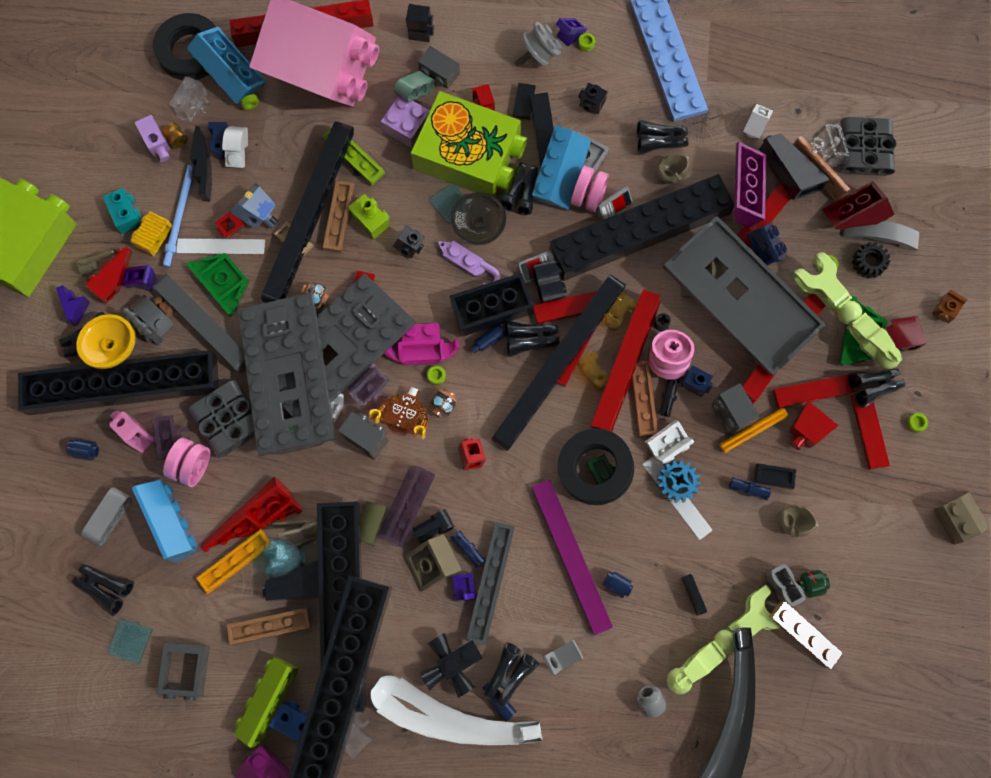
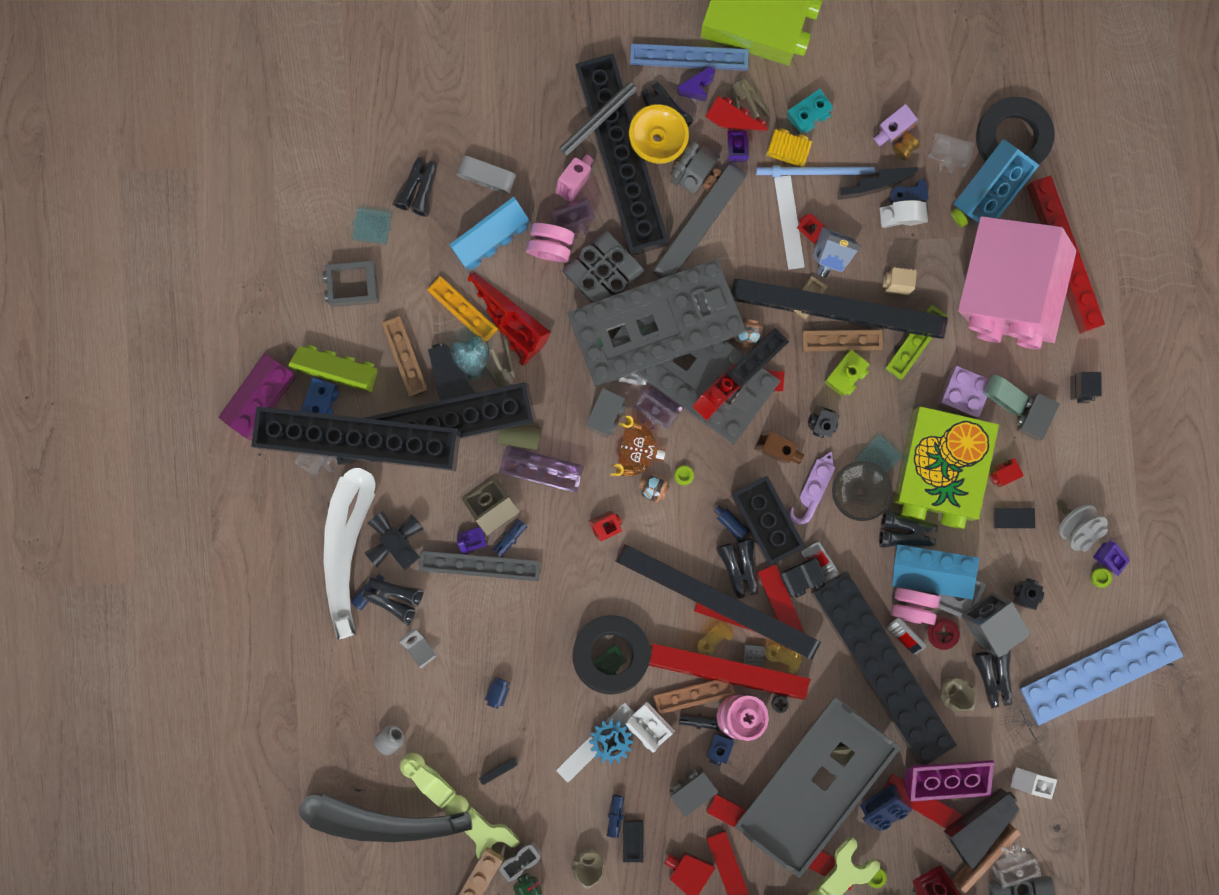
camera: 80 degrees right, 10 degrees up
dark blue brick [67,439,99,461] -> none
green wing [185,253,249,317] -> none
dark pink plate [384,323,459,365] -> none
black piece [412,509,455,544] -> none
black slope [530,92,554,166] -> none
magenta tile [532,480,613,635] -> none
light orange axle [719,408,788,453] -> none
none -> dark grey axle [560,82,637,155]
none -> medium blue plate [630,44,749,71]
none -> red slope [692,363,740,421]
none -> black tile [727,328,789,388]
none -> dark grey tile [743,644,765,667]
none -> reddish brown torso [754,431,804,465]
none -> tan brick [882,267,917,295]
none -> dark red gear [927,618,960,650]
none -> brick [961,592,1031,658]

